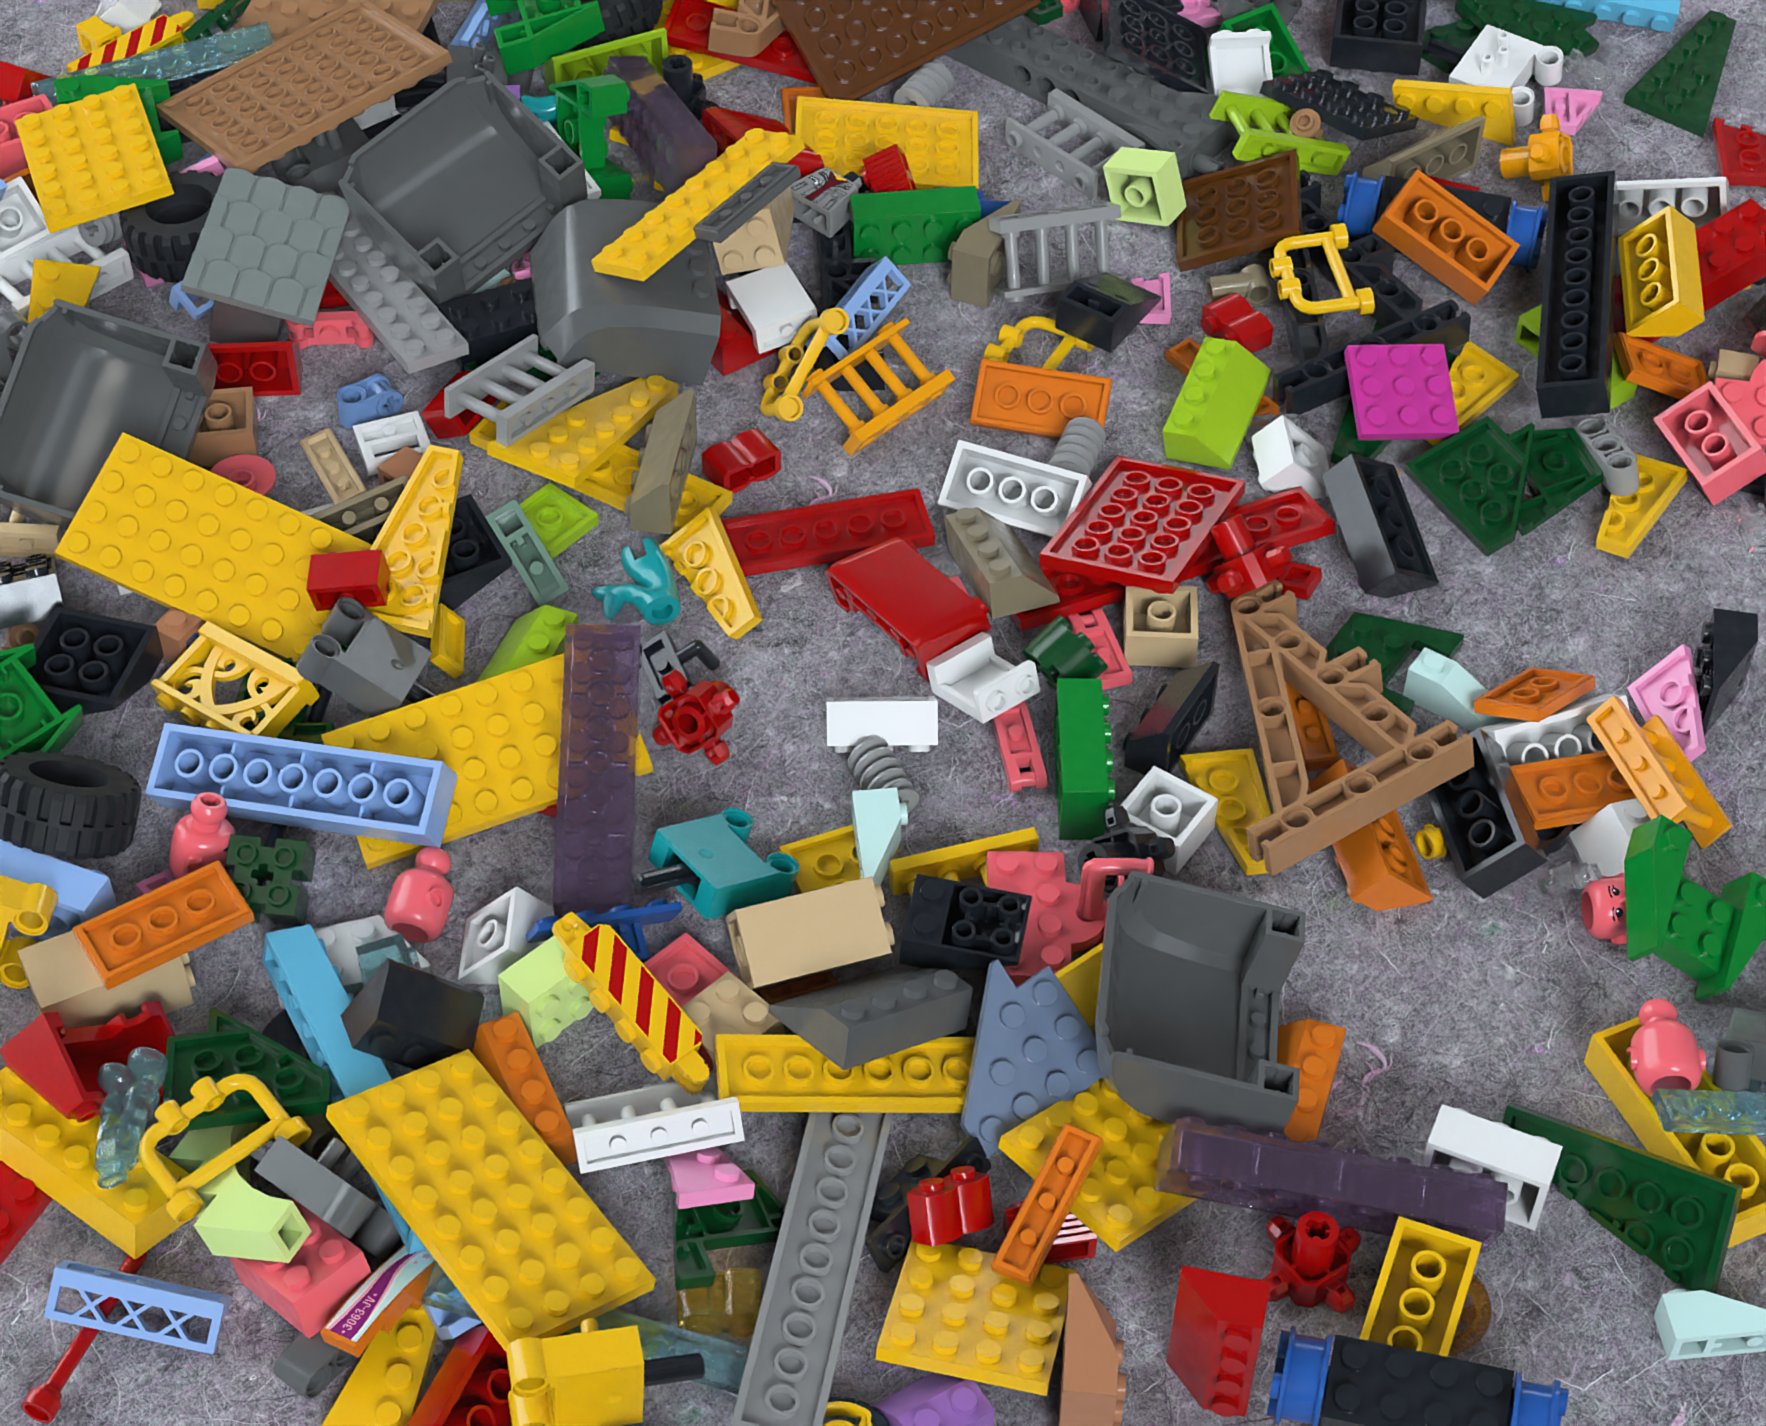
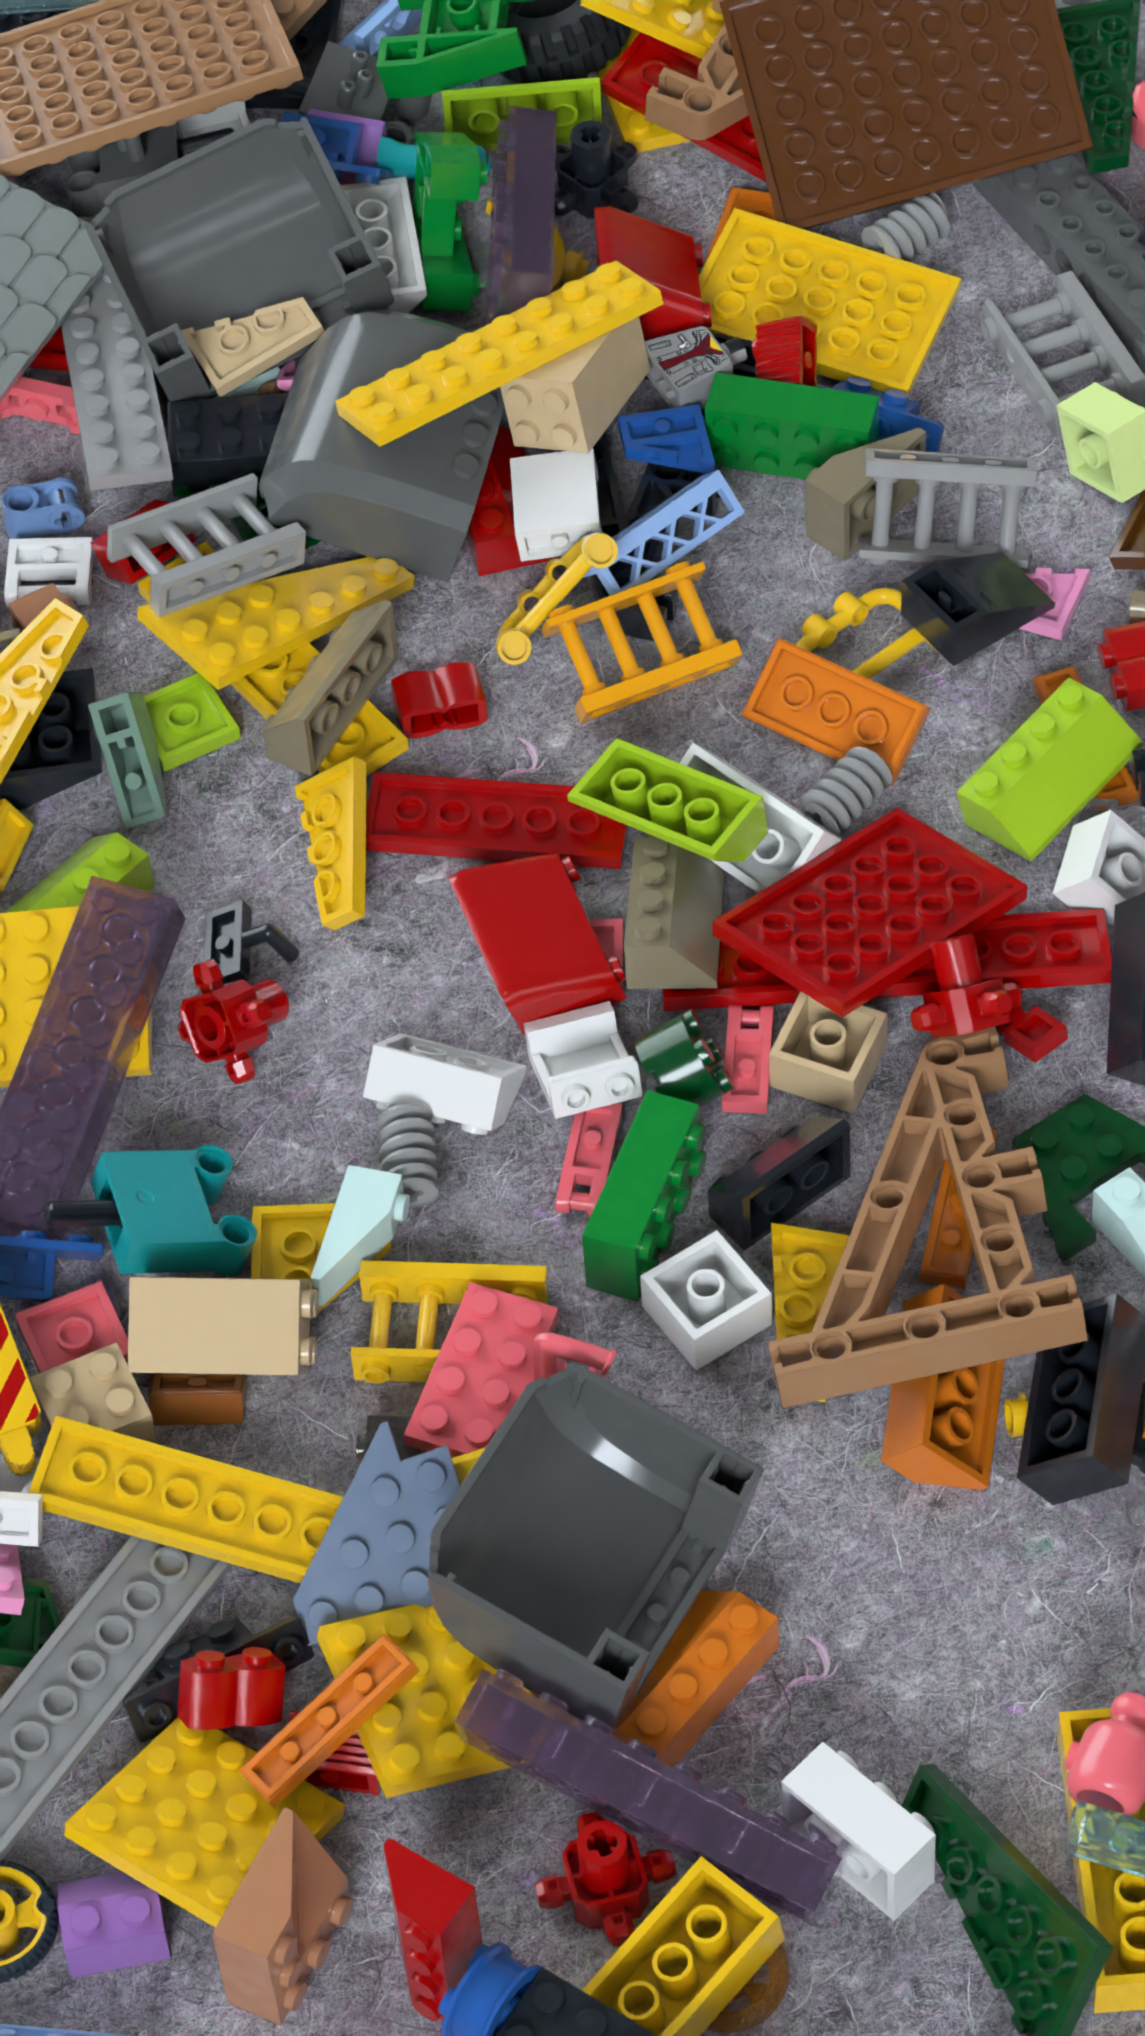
camera: 25 degrees right, 5 degrees up
teal piece [591,537,681,625] -> none
dark grey tile [693,162,801,243] -> none
dark grey slope [768,967,973,1070] -> none
black slope [899,874,1032,970] -> none
black piece [1078,806,1176,894] -> none
none -> tan wing [181,297,325,397]
none -> lime slope [567,738,768,862]
none -> blue wing [618,404,715,474]

